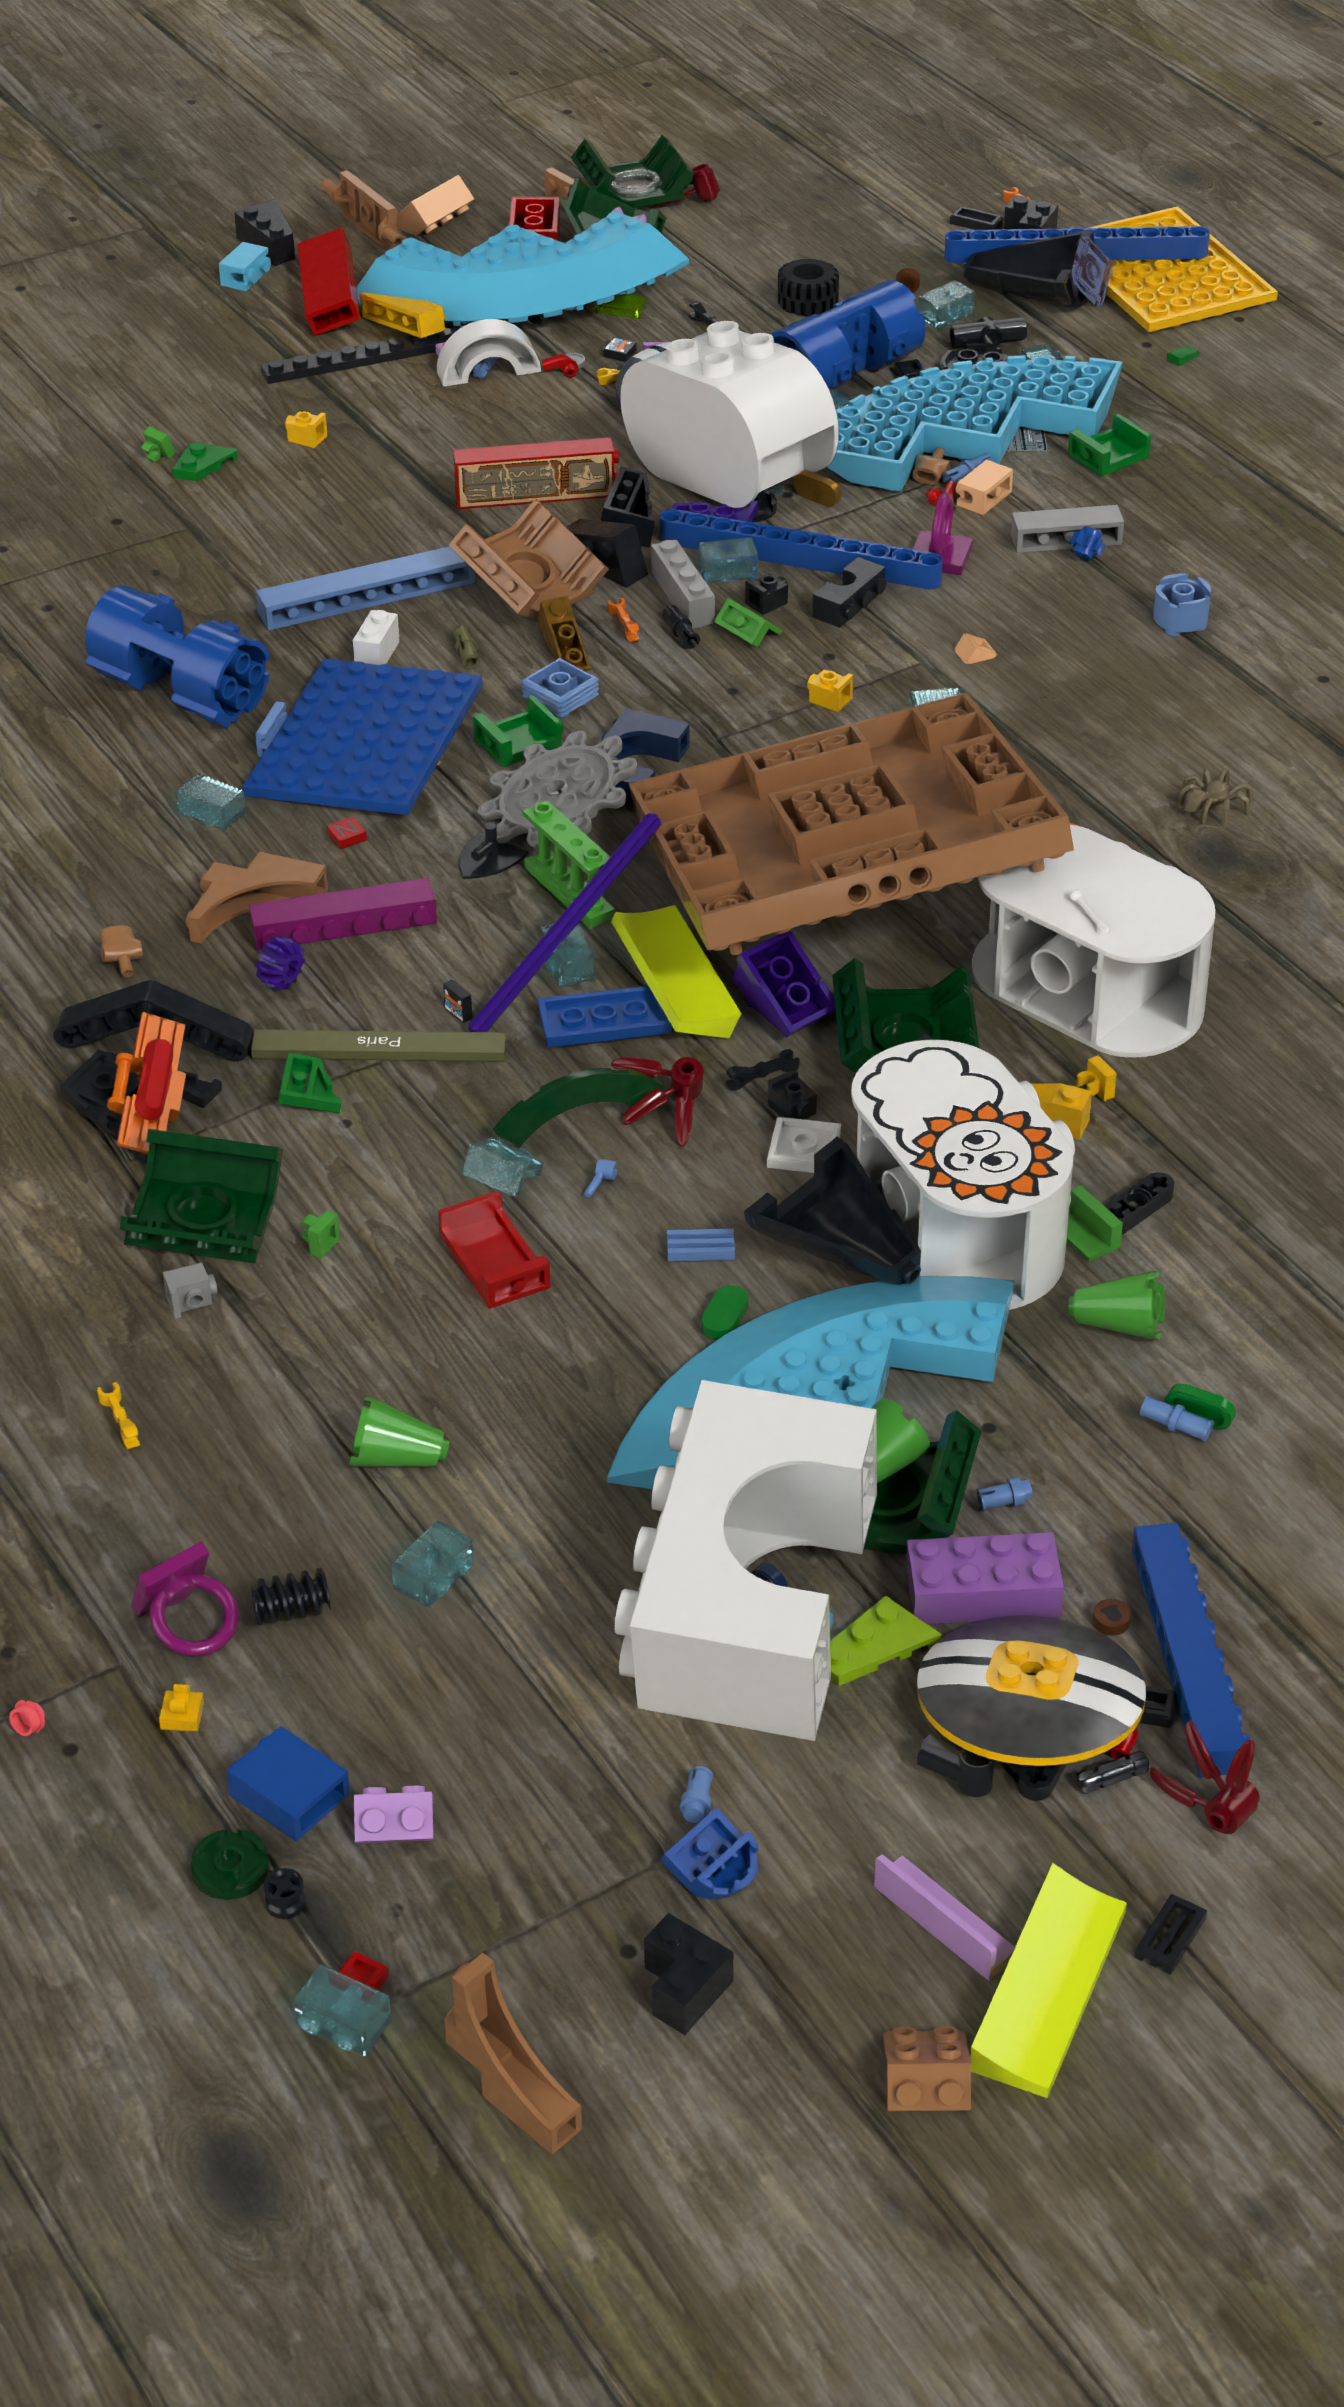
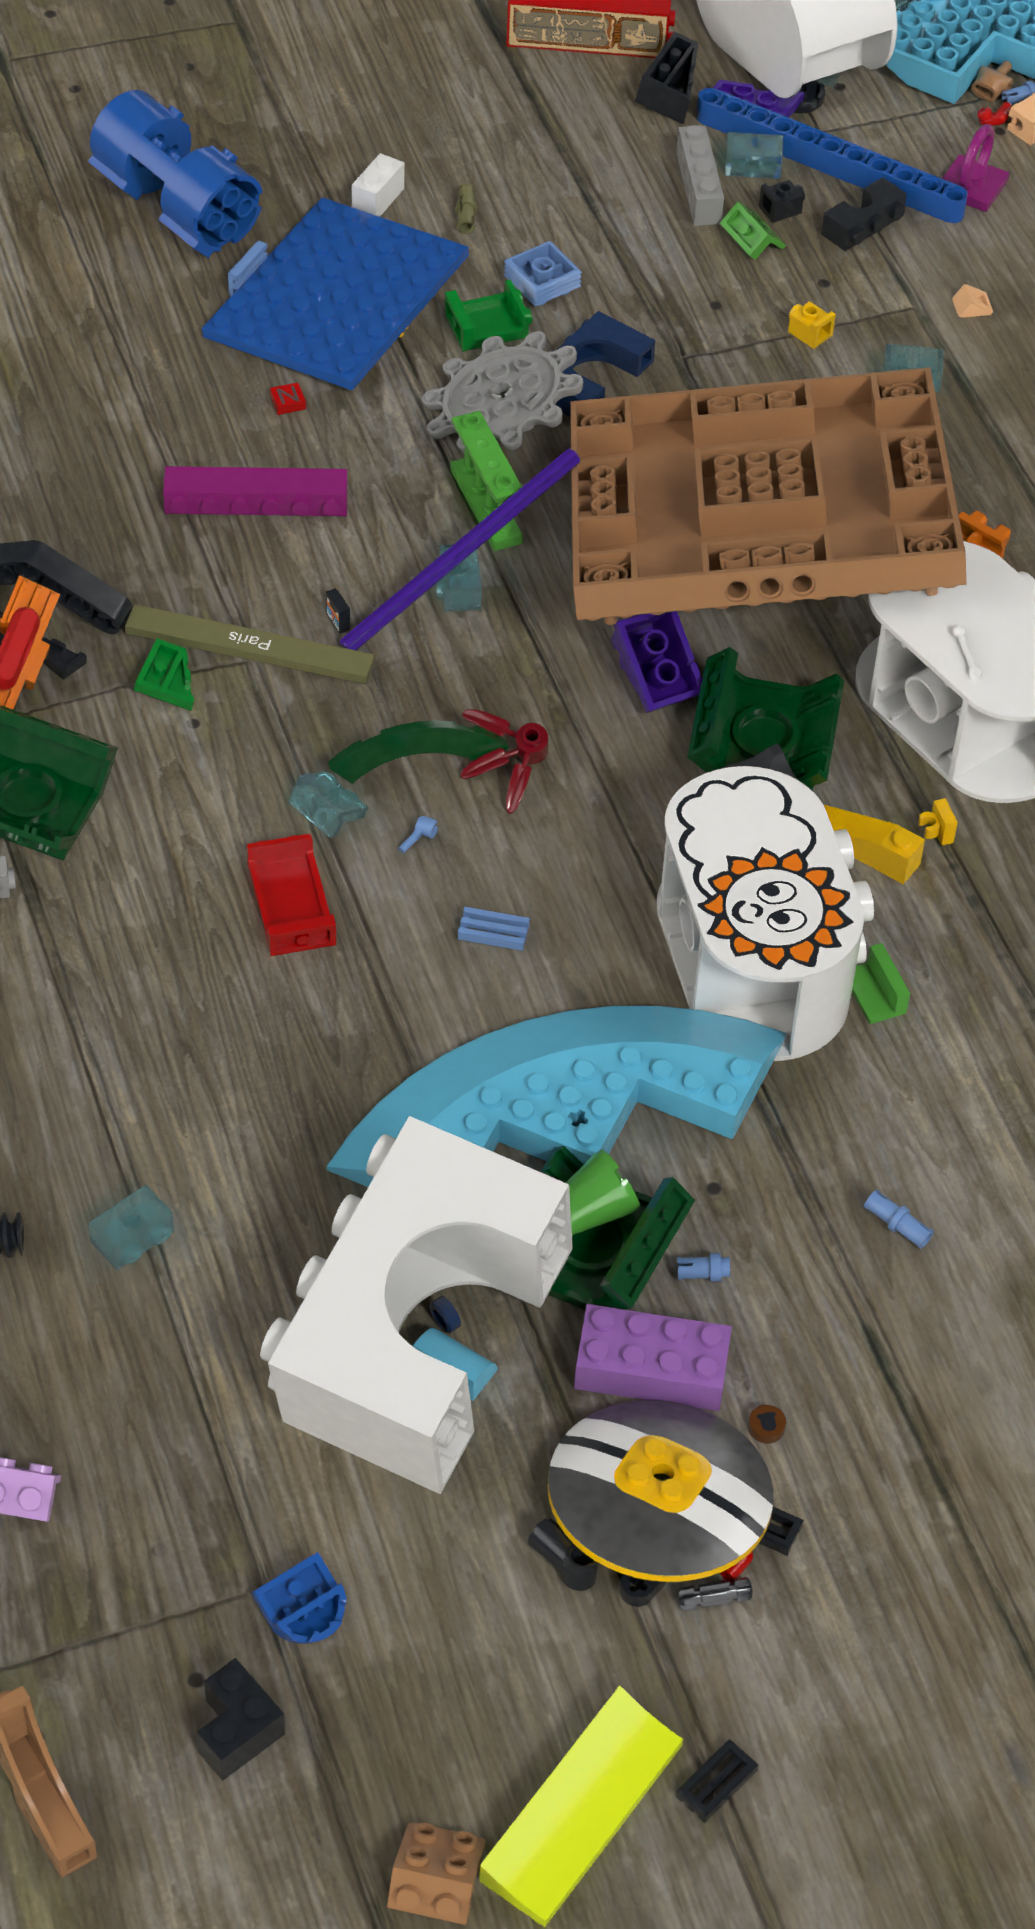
camera: 10 degrees right, 10 degrees up
medium nougat piece [100,925,143,978] -> none
clear light blue brick [175,773,246,830] -> none
medium nougat arch [186,852,328,944] -> none
dark purple gear [255,936,305,990] -> none
medium blue brick [256,546,475,630] -> none
bright green tile [300,1210,340,1259] -> none
bright green cone [349,1396,450,1467] -> none
medium nougat panel [449,499,609,622] -> none
black shield [460,822,528,879] -> none
pearl gold slope [537,596,591,671] -> none
blue plate [537,986,672,1048] -> none
black wedge [566,519,648,588] -> none
orange piece [607,598,639,643] -> none
neon yellow arch [611,905,742,1038] -> none
black pin [662,605,700,649] -> none
medium blue animal [680,1766,713,1823] -> none
green tile [702,1285,748,1340] -> none
black piece [725,1049,800,1091] -> none
black cone [744,1136,921,1285] -> none
white tile [767,1117,841,1173] -> none
black brick [768,1069,817,1120] -> none
pearl gold tile [793,470,841,507] -> none
lime wing [830,1596,942,1686] -> none
lavender panel [874,1854,1015,1981] -> none
bright green cone [1068,1271,1165,1340] -> none
black beam [1105,1172,1174,1234] -> none
blue brick [1132,1523,1250,1778] -> none
dark red plant [1150,1720,1260,1834] -> none
green tile [1165,1384,1236,1430] -> none

